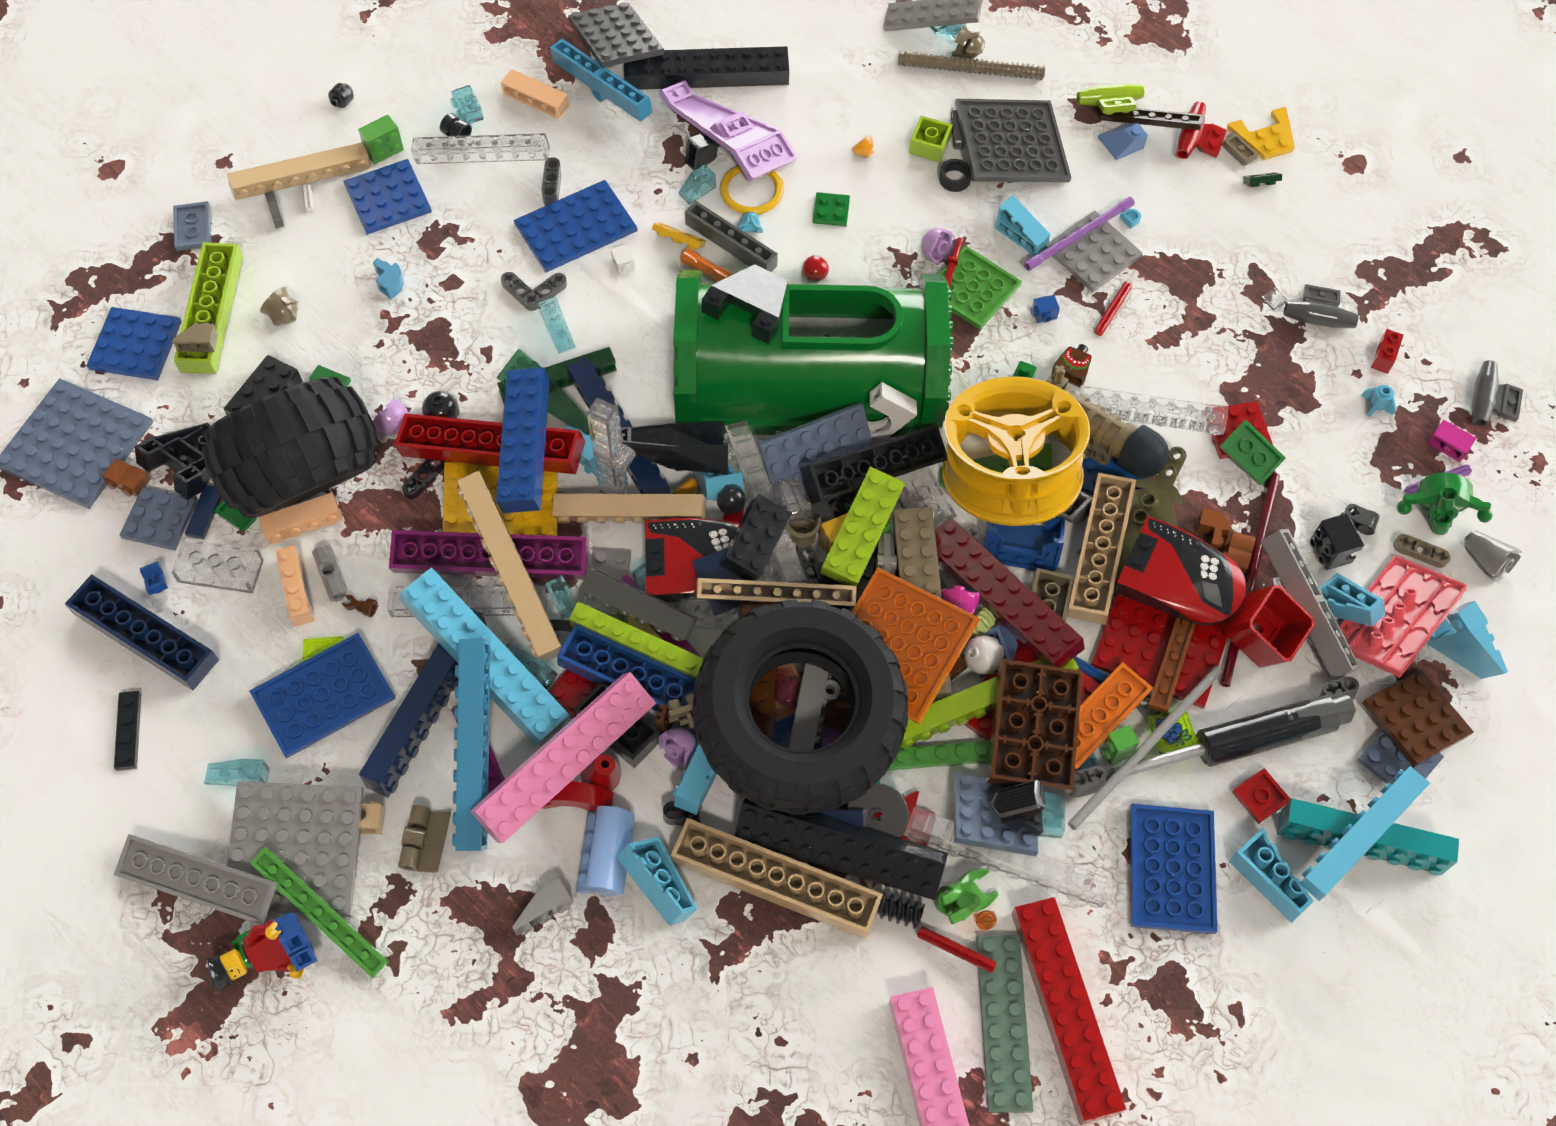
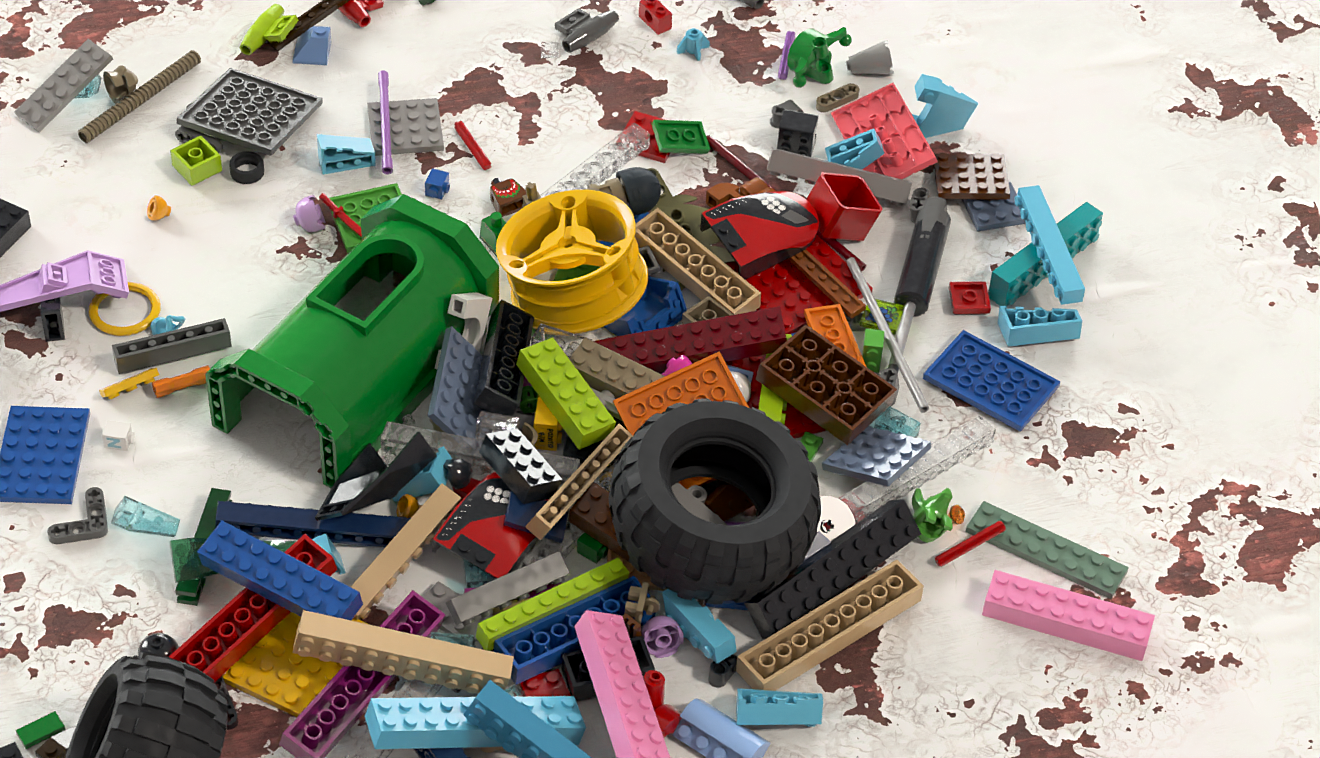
camera: 60 degrees left, 15 degrees down
clear hinge [587,398,636,494] -> none
clear light blue slope [679,164,716,205] -> none
wedge [702,264,788,345] -> none
red hair [801,255,829,282] -> none
green plate [813,192,850,227] -> none
black piece [879,892,925,929] -> none
black piece [989,780,1045,836] -> none
red brick [1011,897,1127,1125] -> none
medium azure tile [1119,209,1141,229] -> none
dark pink brick [1427,419,1477,462] -> none

